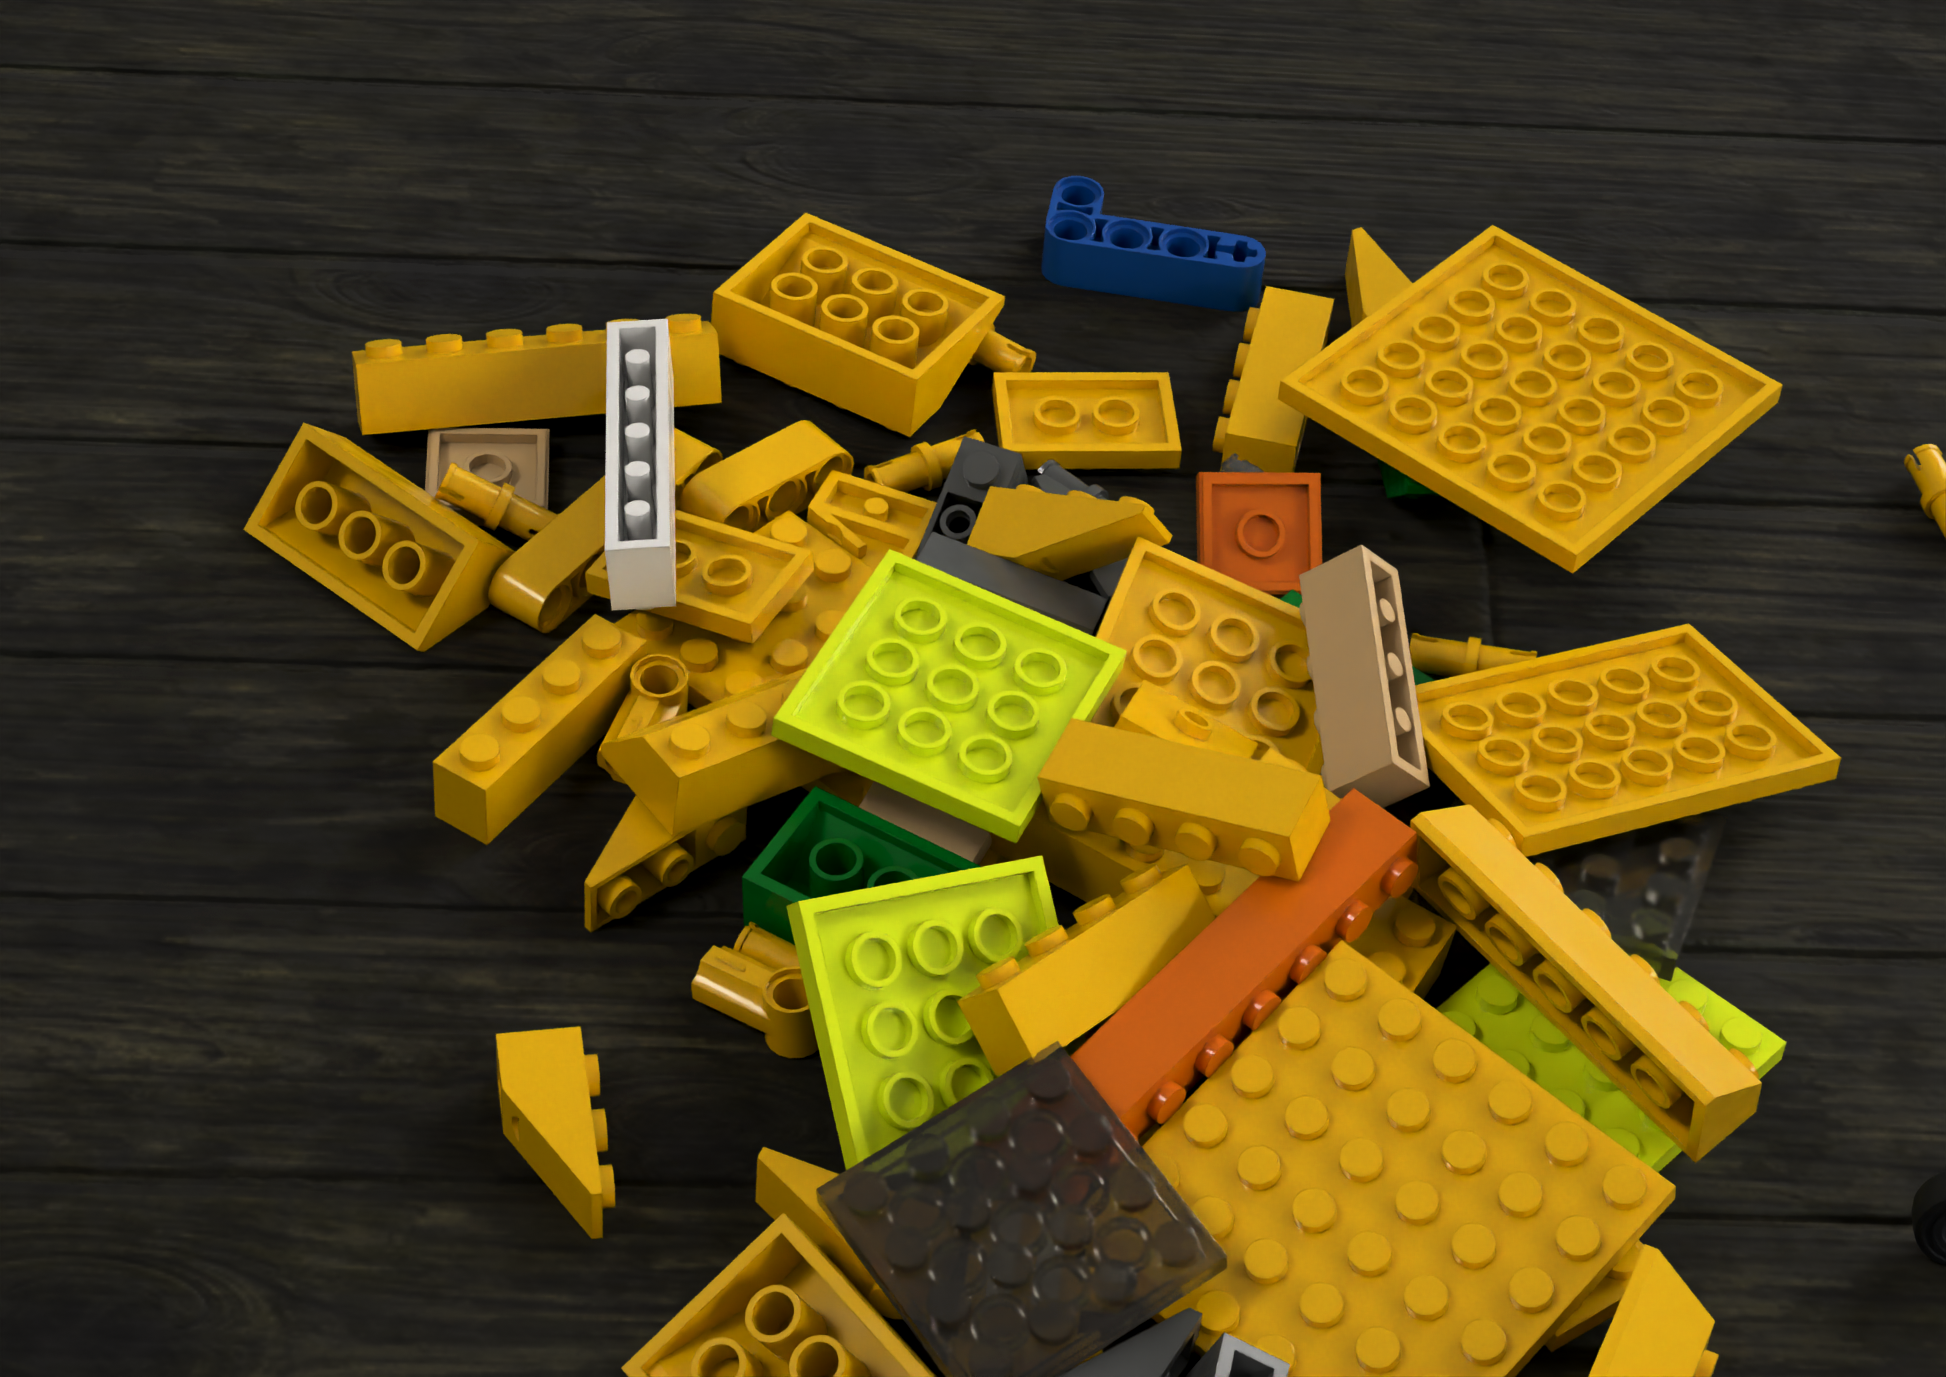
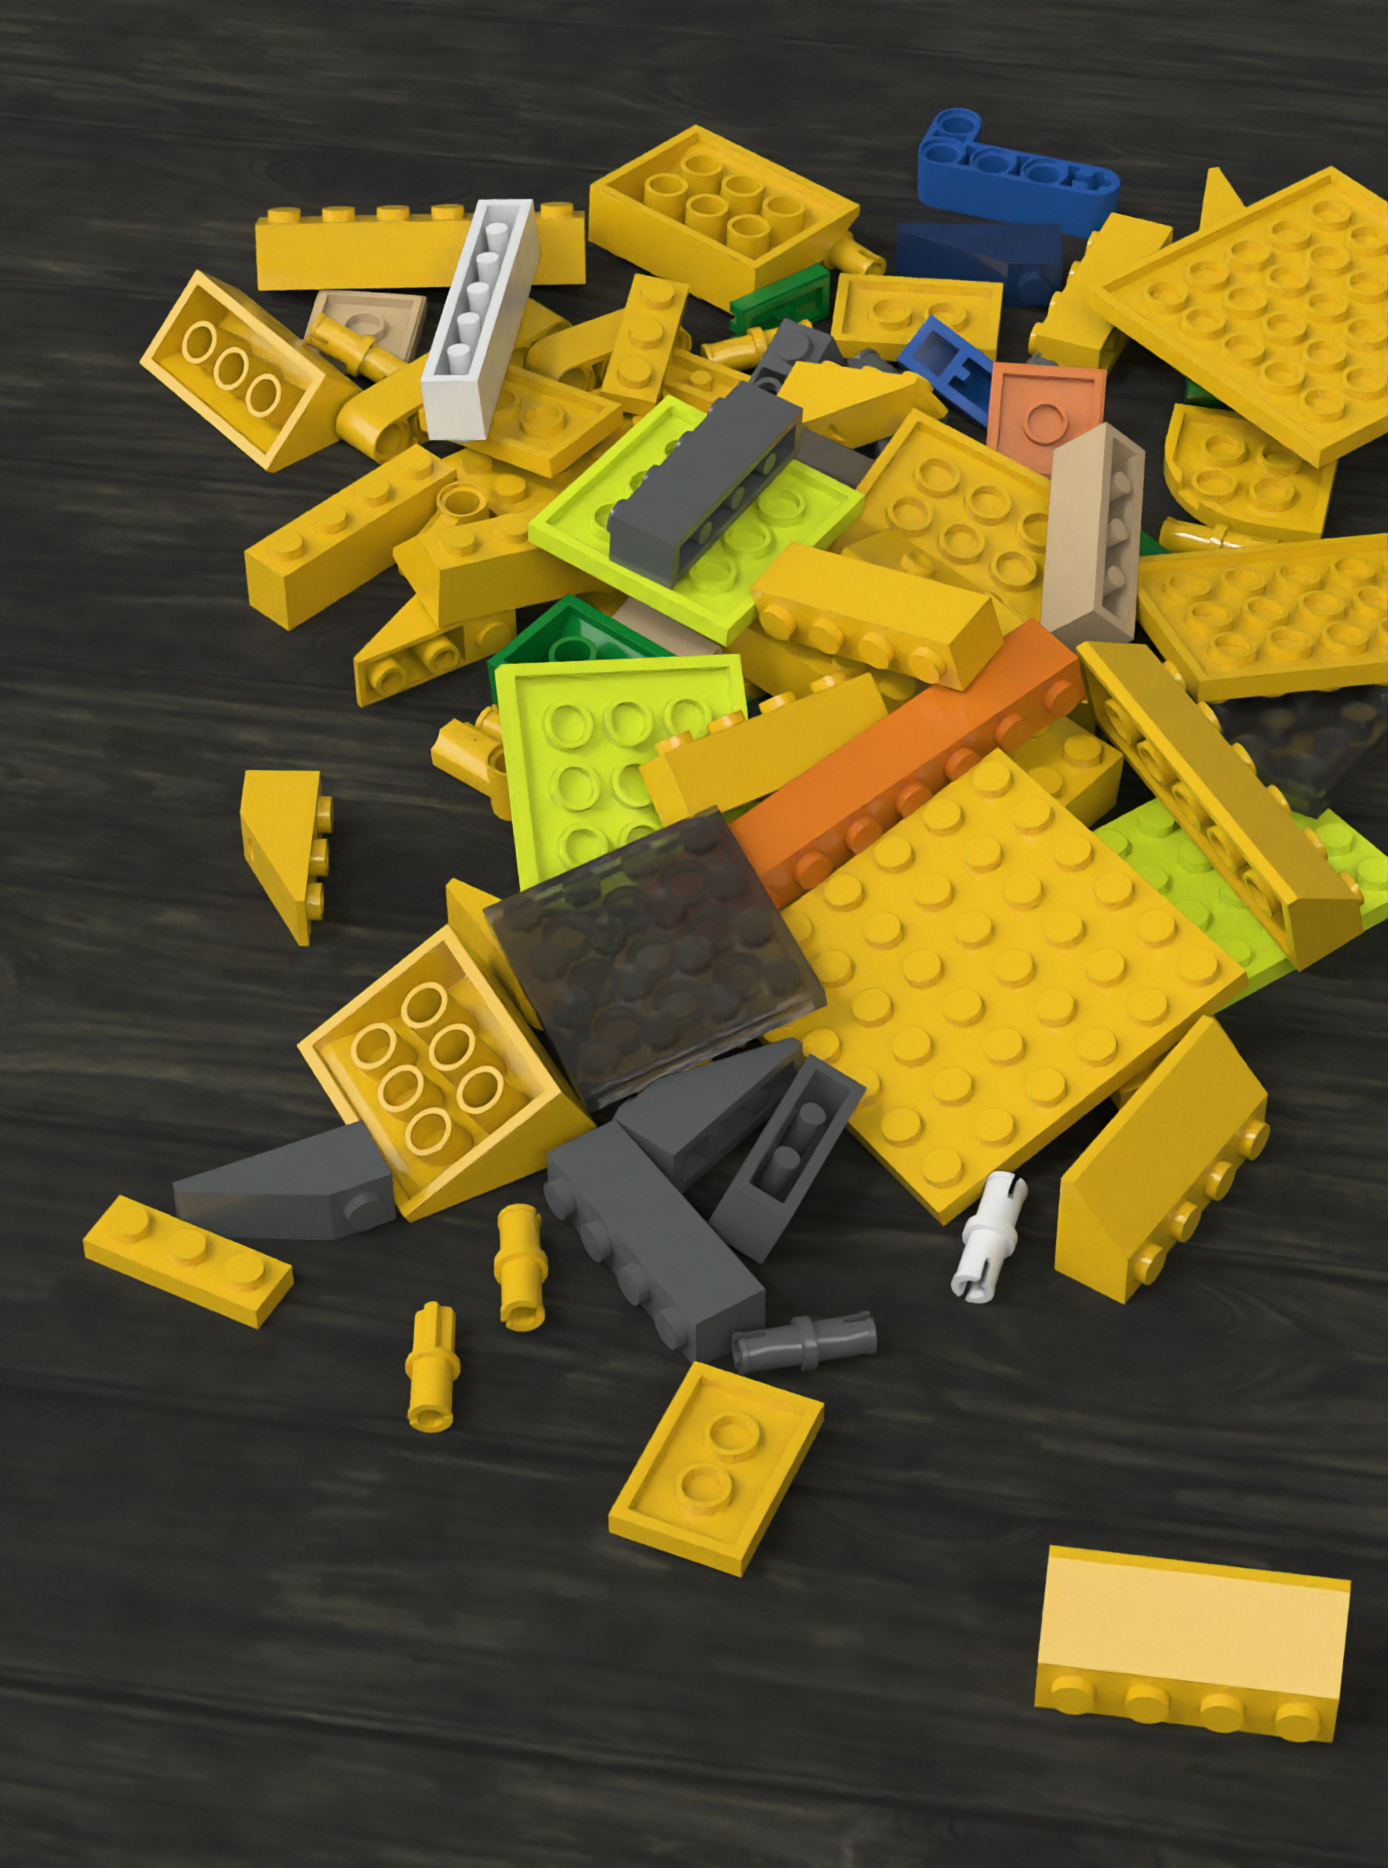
camera: 15 degrees right, 0 degrees up
none -> yellow plate [600,273,690,416]
none -> dark grey brick [607,380,803,590]
none -> green tile [730,263,830,339]
none -> dark blue slope [896,223,1063,308]
none -> blue slope [896,314,994,432]
none -> yellow plate [1163,403,1339,543]

